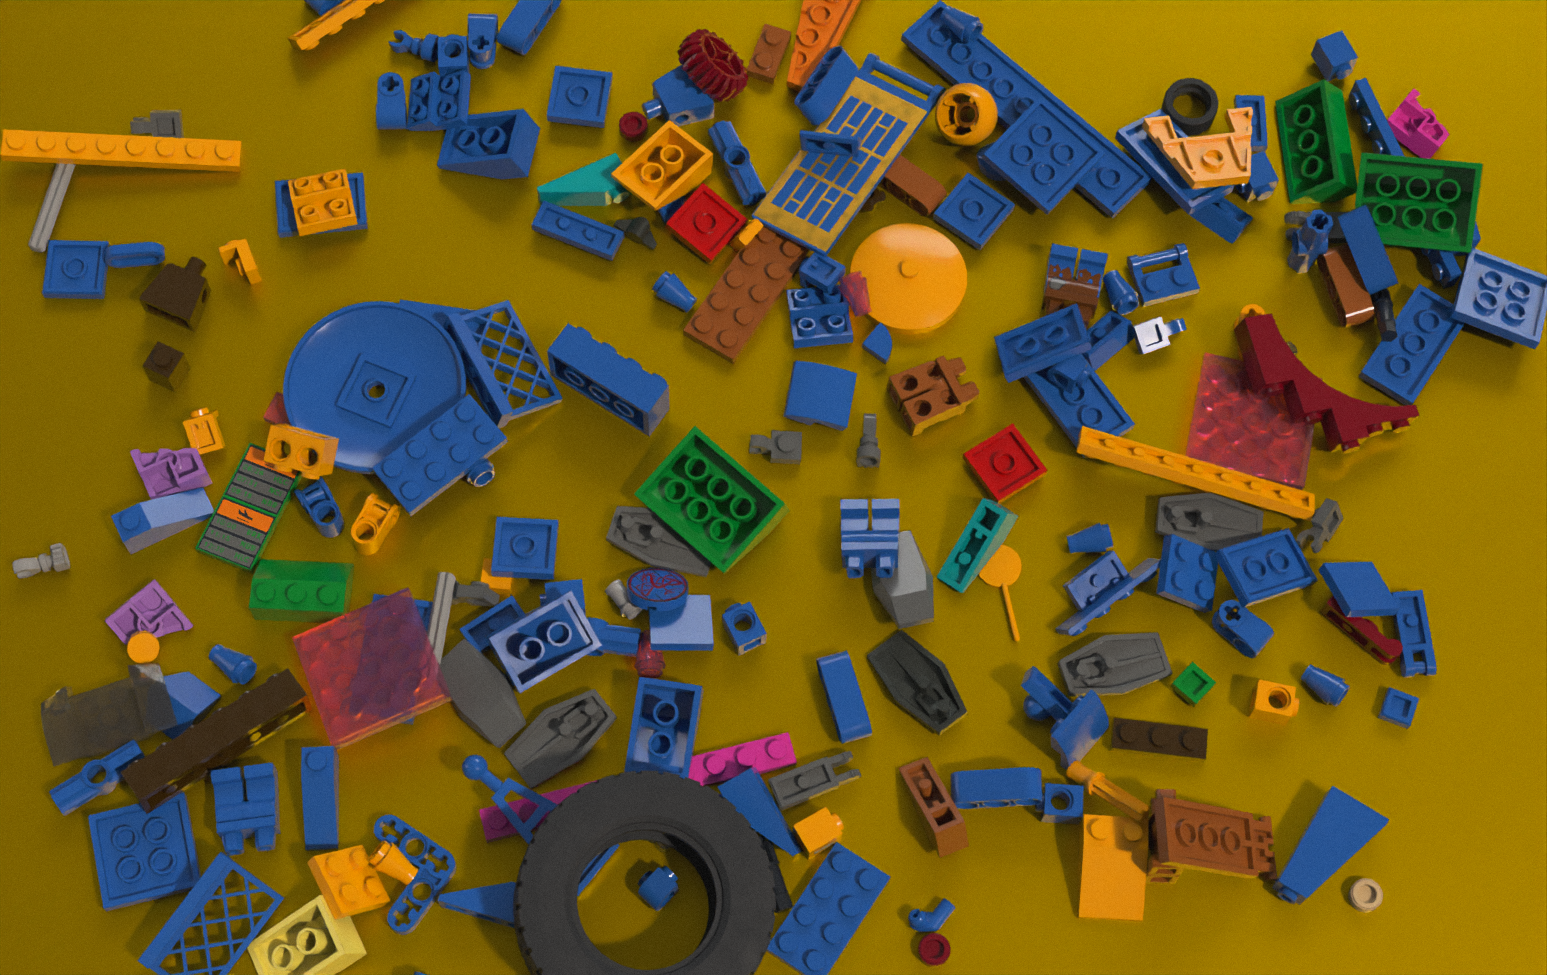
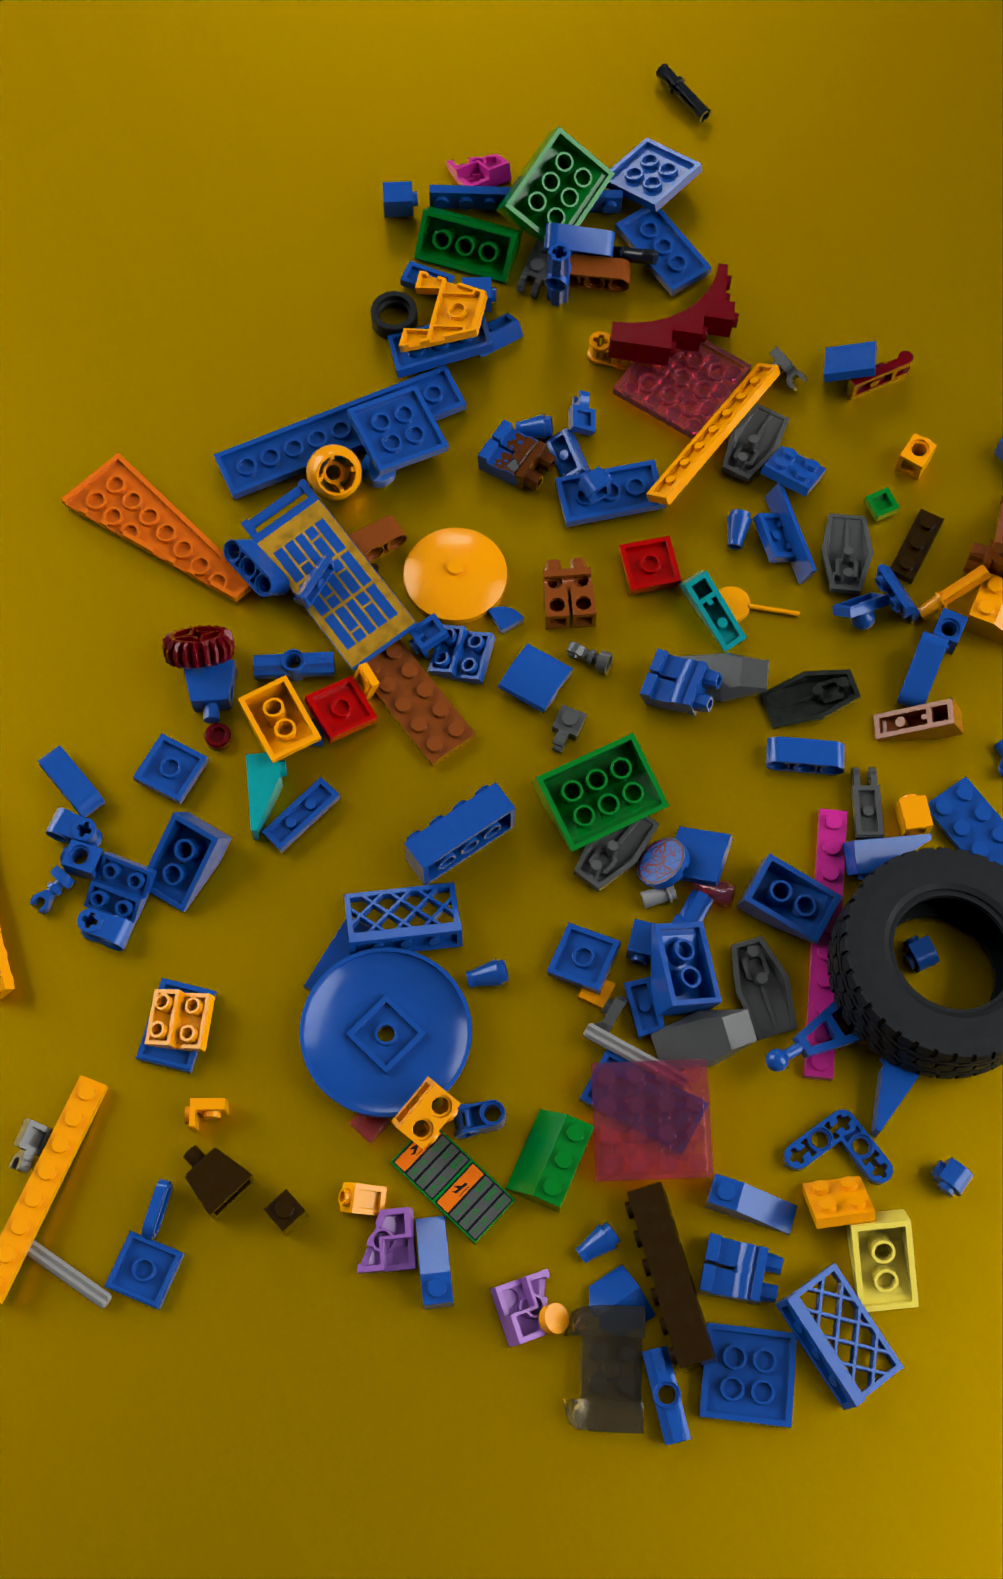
camera: 65 degrees left, 0 degrees up
light grey piece [12,543,70,579] -> none
light orange piece [351,493,401,555] -> none
light orange cone [368,840,418,885] -> none
blue plate [372,394,508,516] -> none
pearl dark grey piece [613,217,657,250] -> none
blue cone [652,271,697,313] -> none
blue brick [722,601,767,656] -> none
dark orange plate [746,24,791,84] -> none
clear pink cone [839,271,872,318] -> none
blue plate [933,173,1015,250] -> none
blue cone [940,6,983,43] -> none
blue tile [994,303,1092,383] -> none
blue plate [1127,243,1200,307] -> none
blue piece [1212,600,1274,658] -> none
blue tile [1214,528,1318,608] -> none
blue cone [1301,664,1350,707] -> none
blue tile [1378,687,1419,729] -> none
blue plate [1391,590,1437,678] -> none

